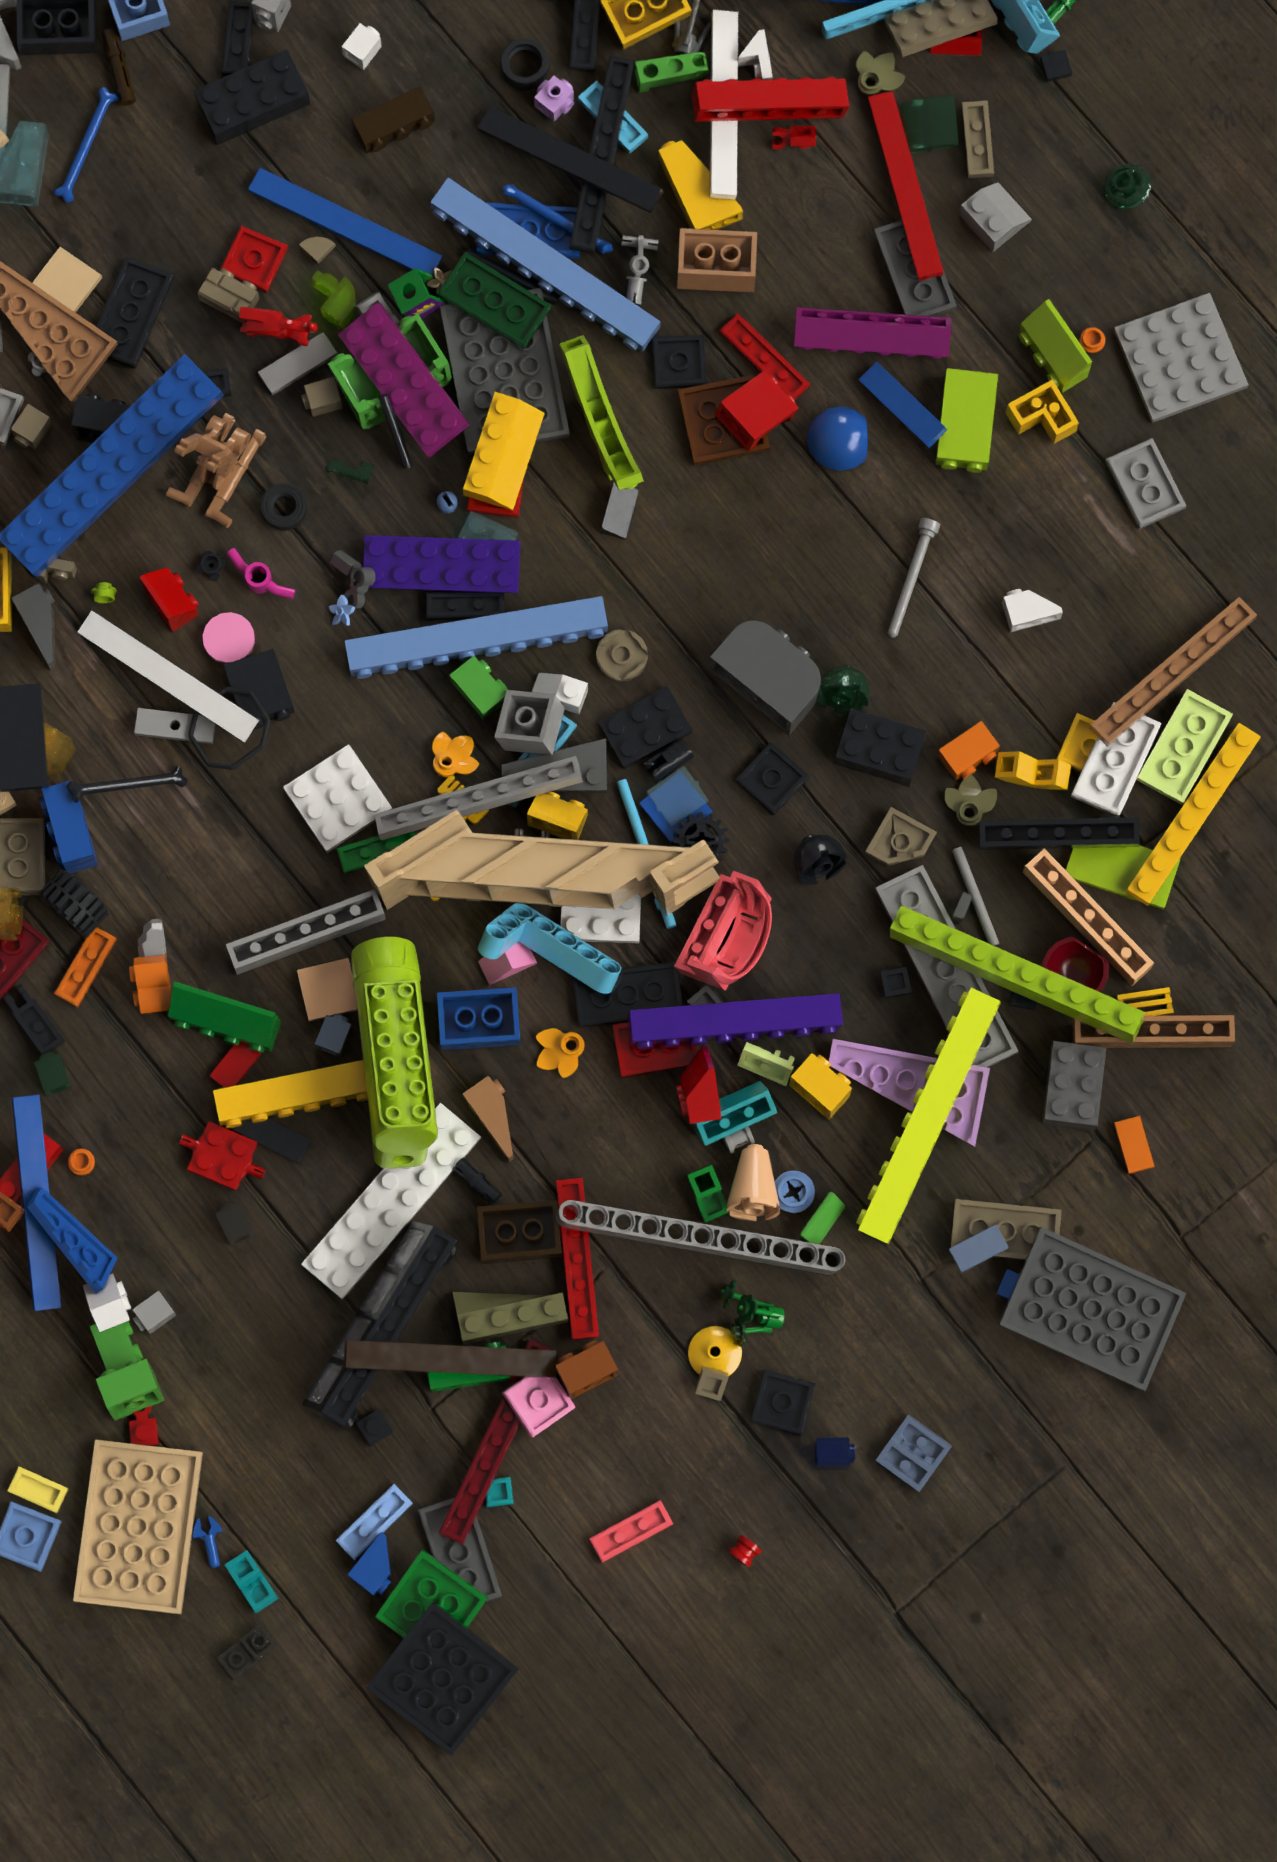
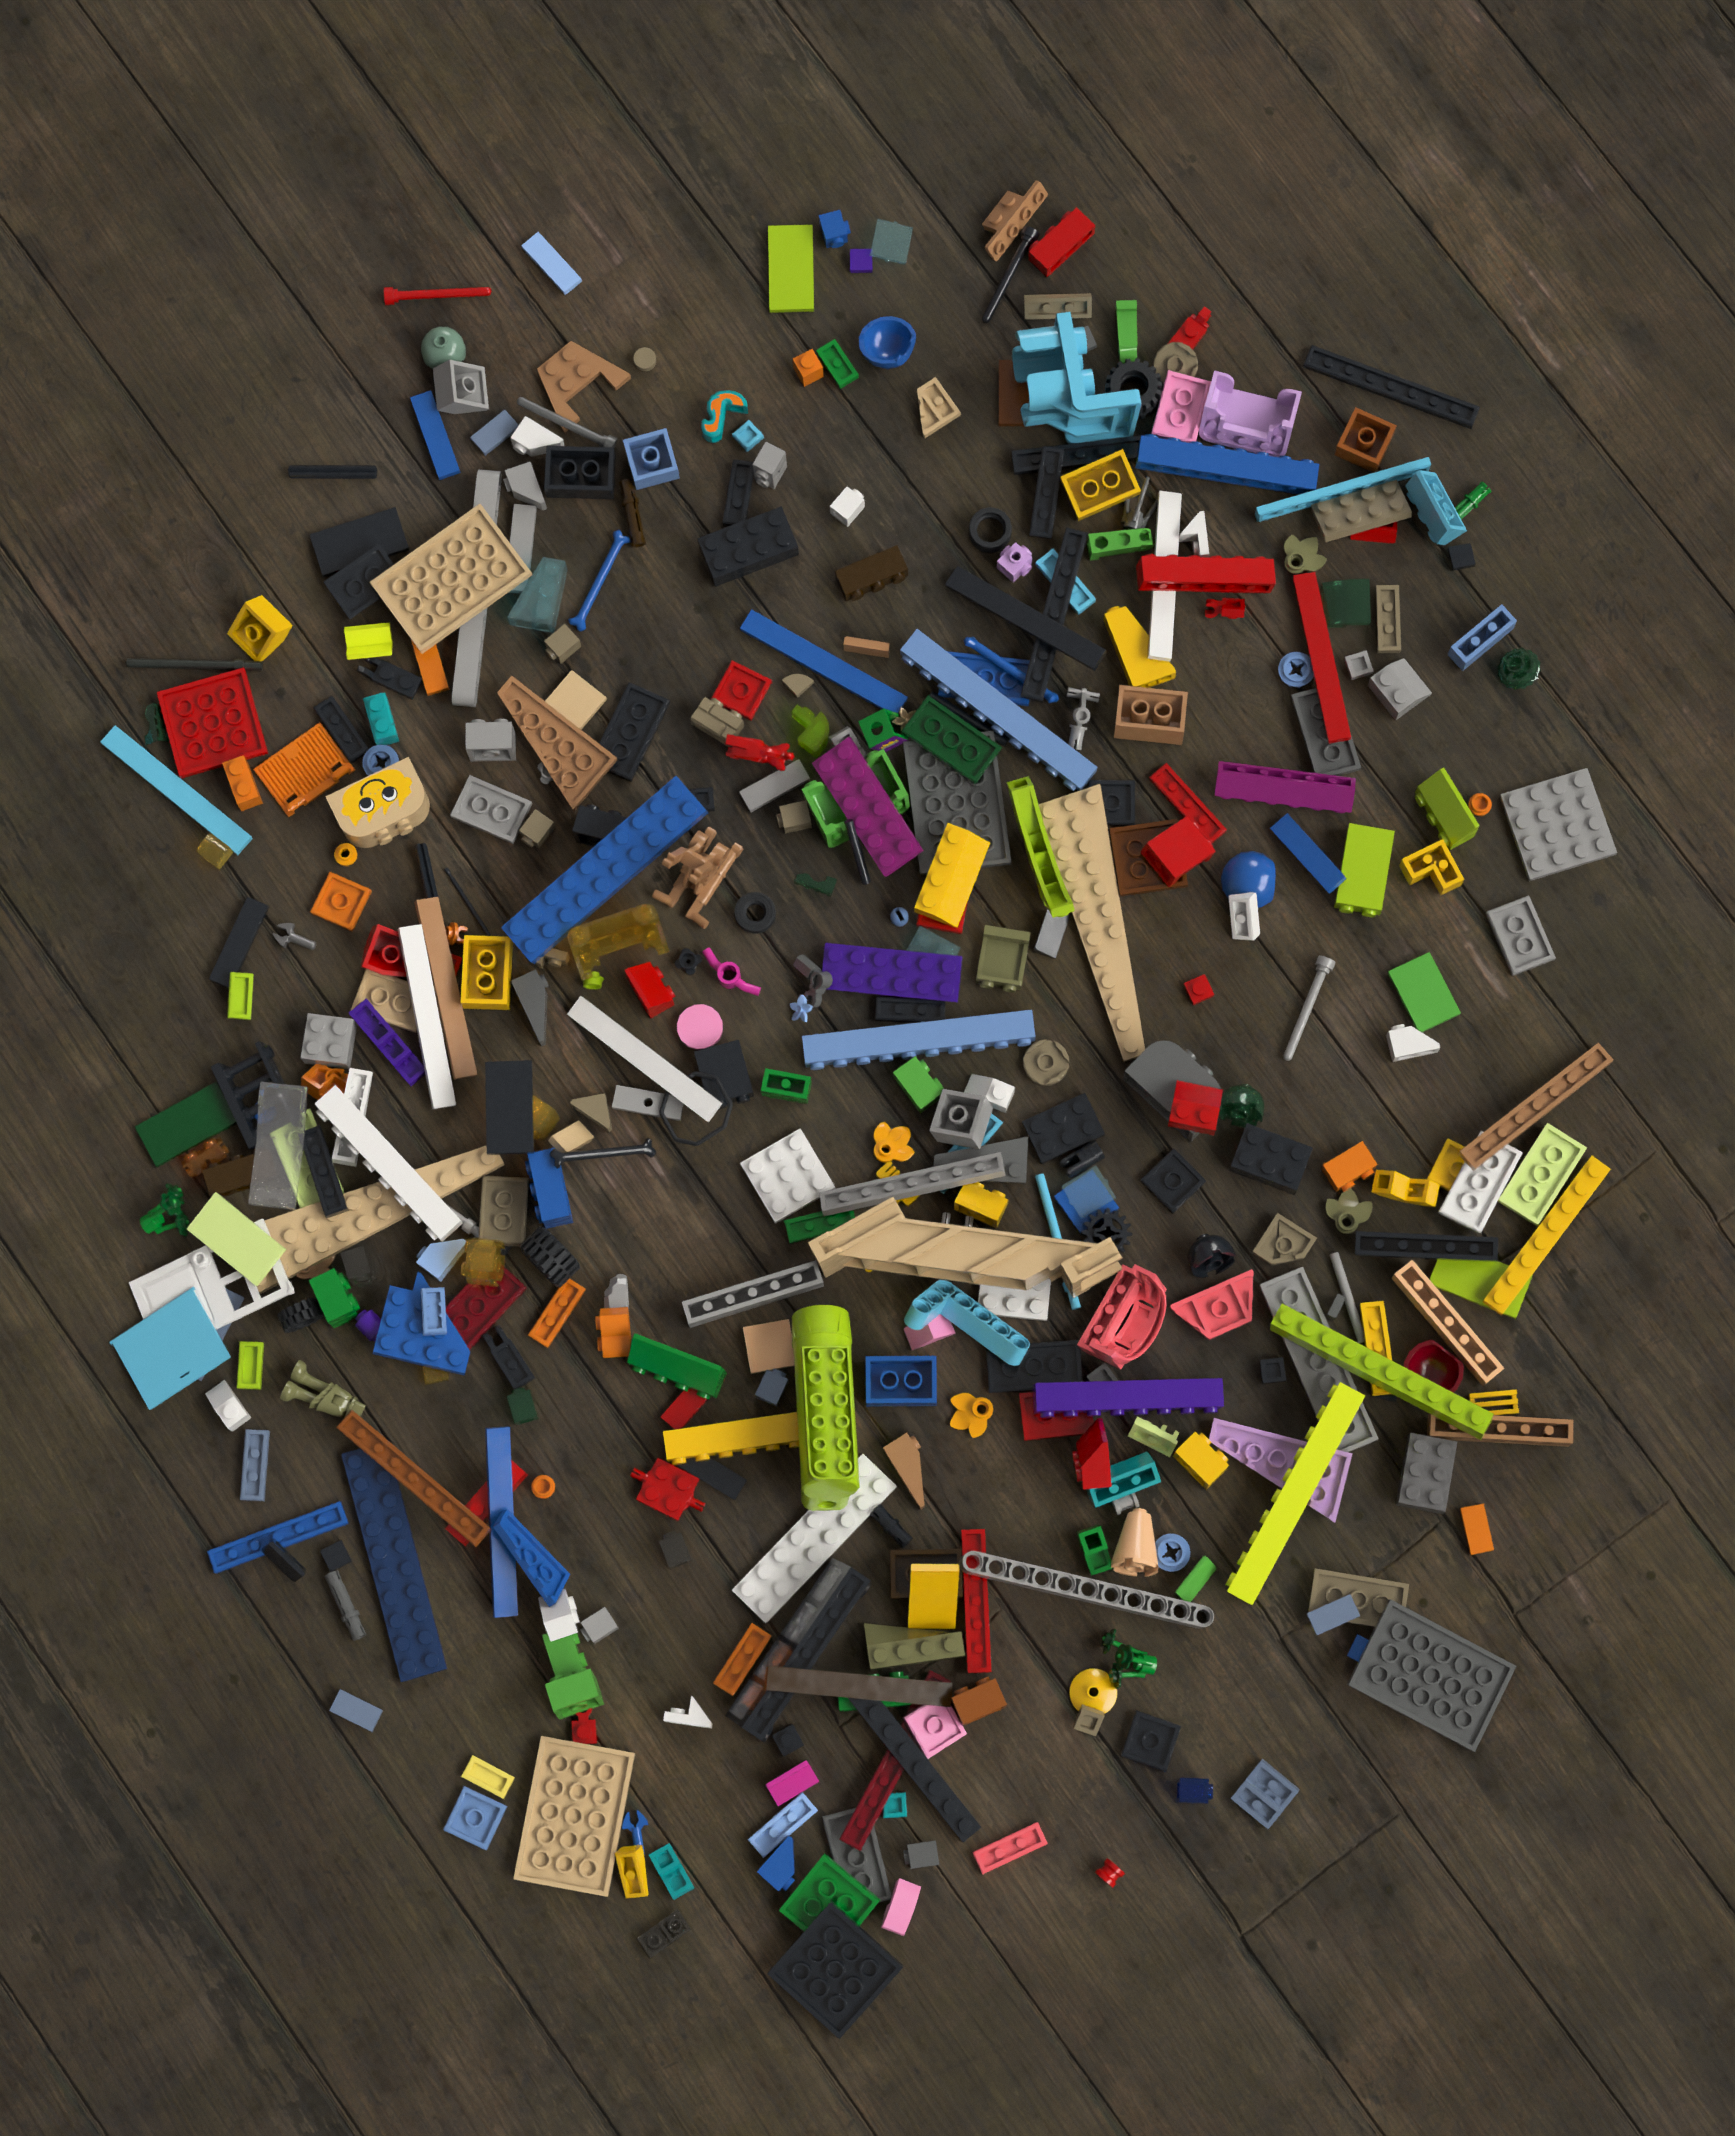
camera: 10 degrees right, 0 degrees up
none -> dark tan brick [544,624,581,663]
none -> tan tile [548,1120,594,1152]
none -> clear yellow windscreen [567,904,670,981]
none -> dark tan slope [570,1093,612,1133]
none -> yellow slope [615,1845,648,1899]
none -> white slope [663,1696,713,1729]
none -> orange tile [713,1623,772,1696]
none -> green brick [761,1068,812,1104]
none -> dark pink panel [766,1760,819,1806]
none -> medium nougat tile [843,636,890,658]
none -> black plate [848,1698,981,1843]
none -> bright pink slope [881,1878,921,1936]
none -> dark grey brick [903,1840,939,1869]
none -> yellow tile [908,1564,959,1629]
none -> olive panel [976,925,1030,993]
none -> tan wing [1039,784,1145,1062]
none -> red slope [1168,1080,1223,1136]
none -> coral wing [1170,1269,1254,1340]
none -> red plate [1183,974,1214,1005]
none -> white slope [1229,892,1260,941]
none -> medium blue gear [1278,652,1313,688]
none -> light grey plate [1344,650,1374,680]
none -> yellow plate [1359,1301,1392,1396]
none -> bright green tile [1388,952,1461,1032]
none -> medium blue brick [1448,604,1517,671]

